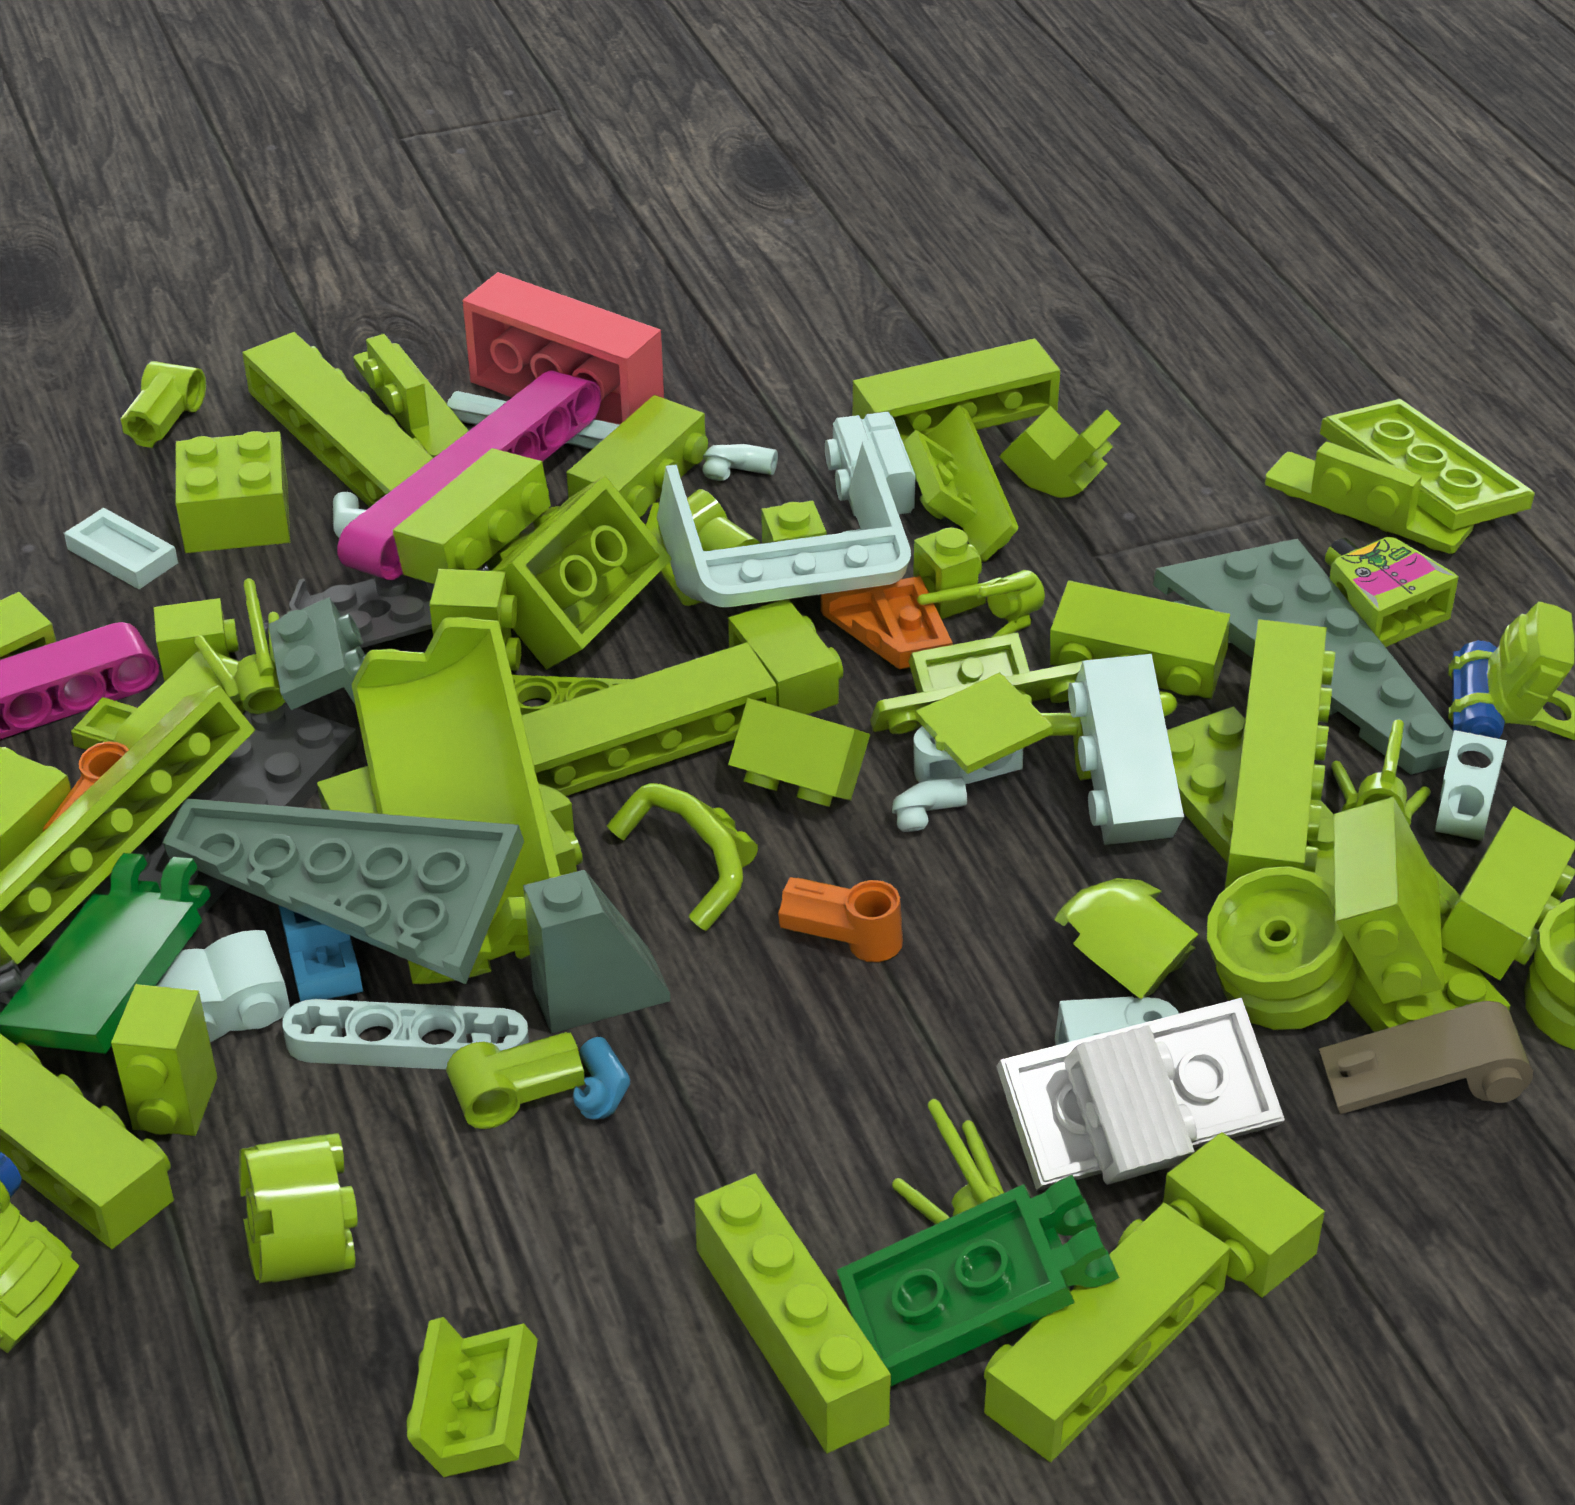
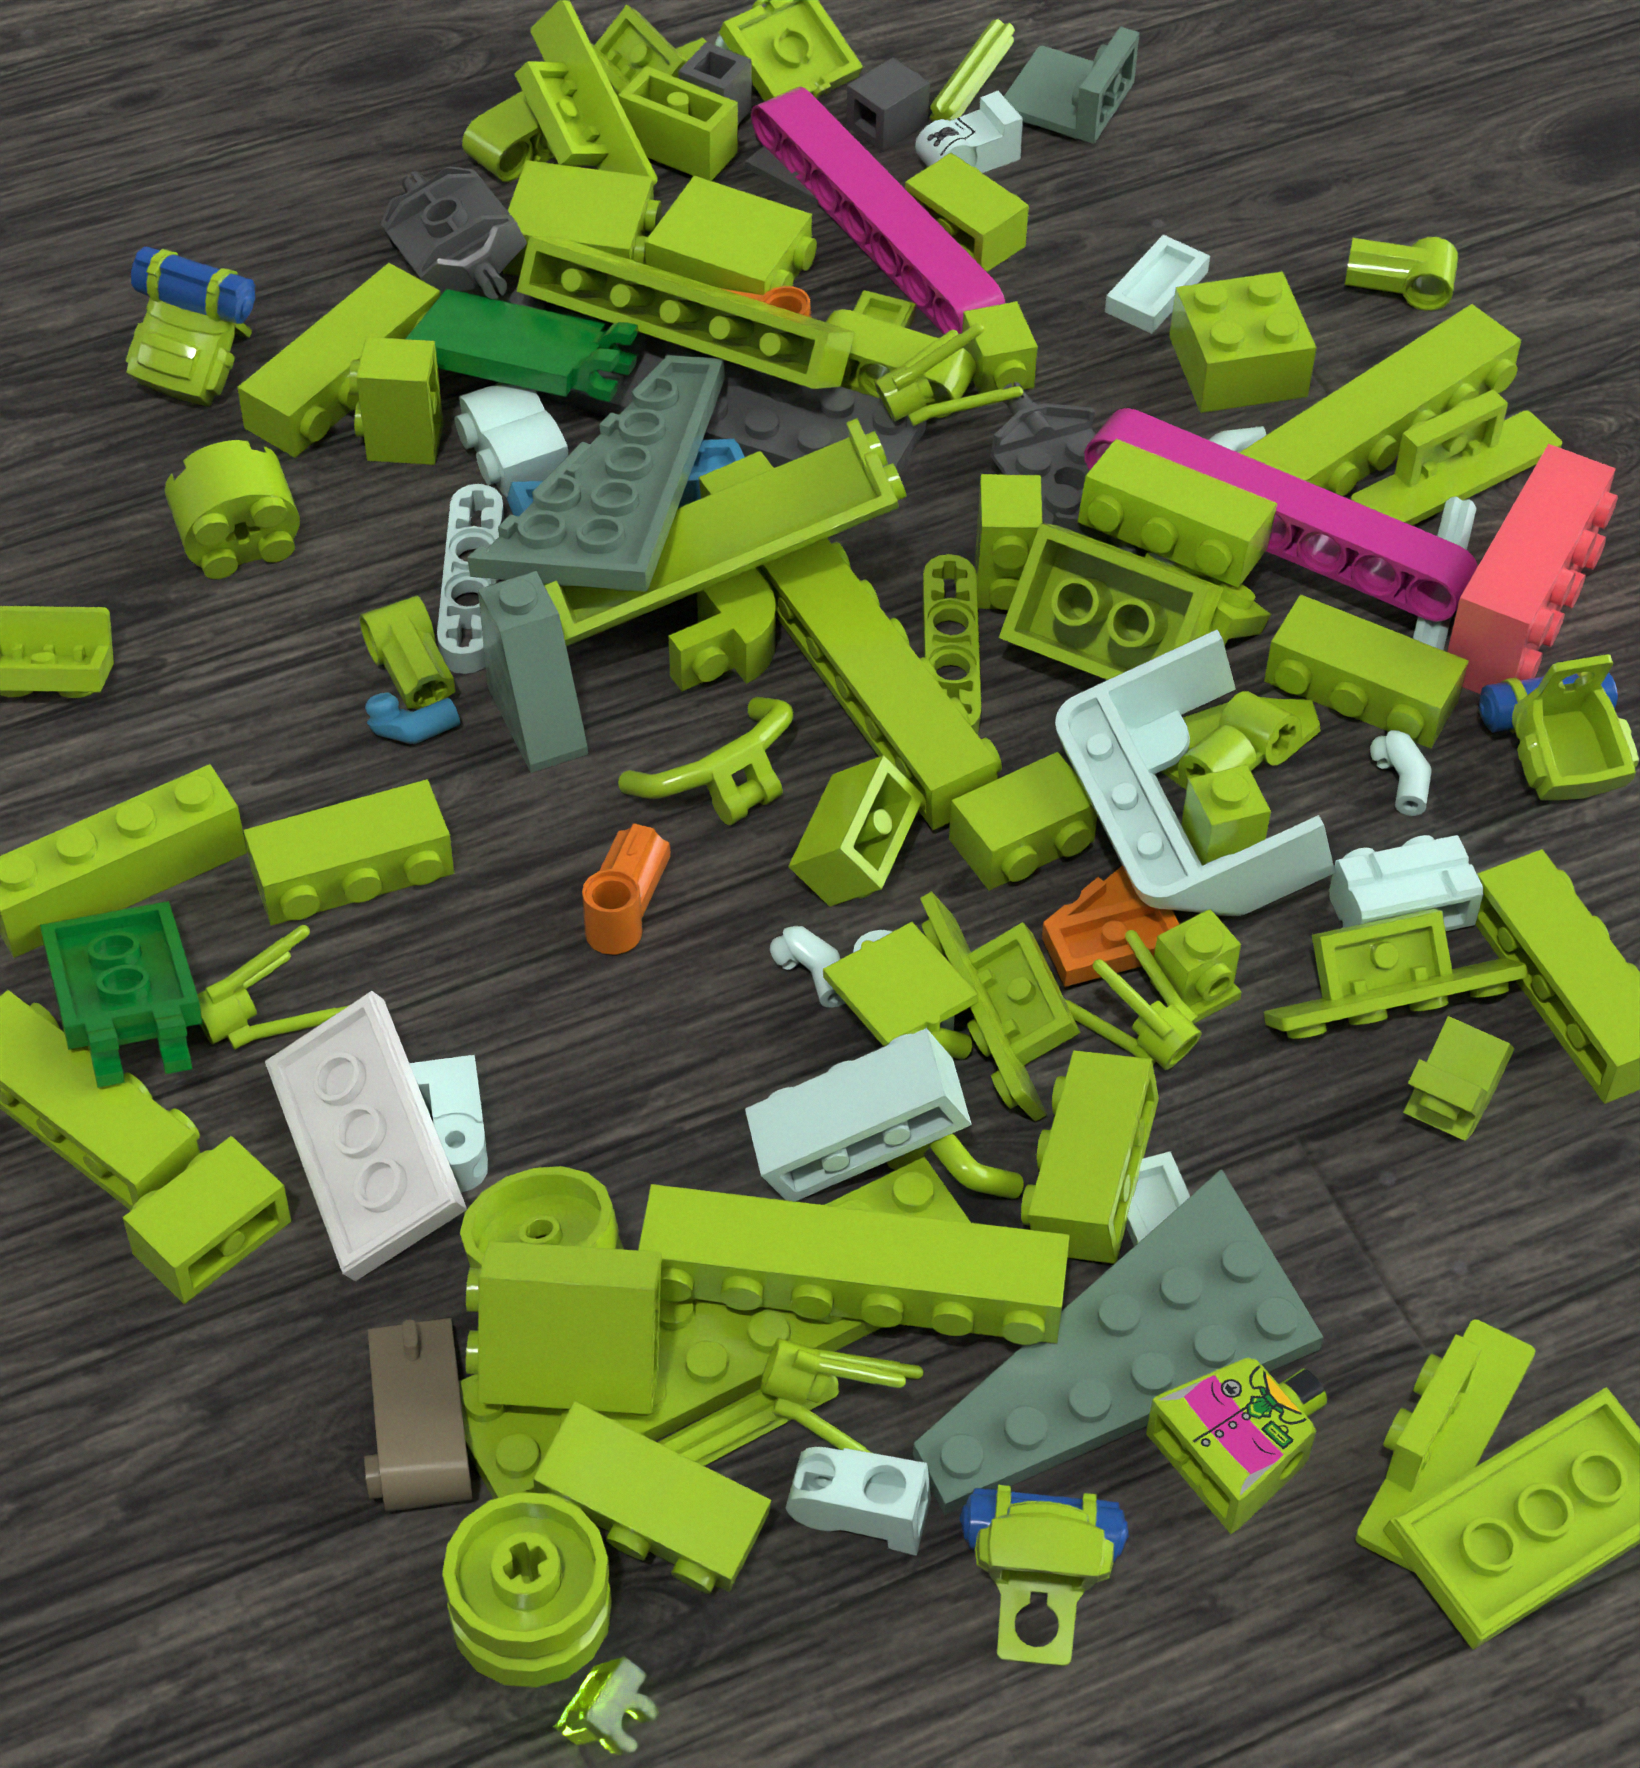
camera: 85 degrees right, 10 degrees up
sand green bracket [268,597,366,710] -> none
lime brick [1054,878,1199,999] -> none
white brick [1064,1025,1197,1185] -> none
none -> lime brick [243,779,454,926]
none -> lime piece [1479,654,1639,800]

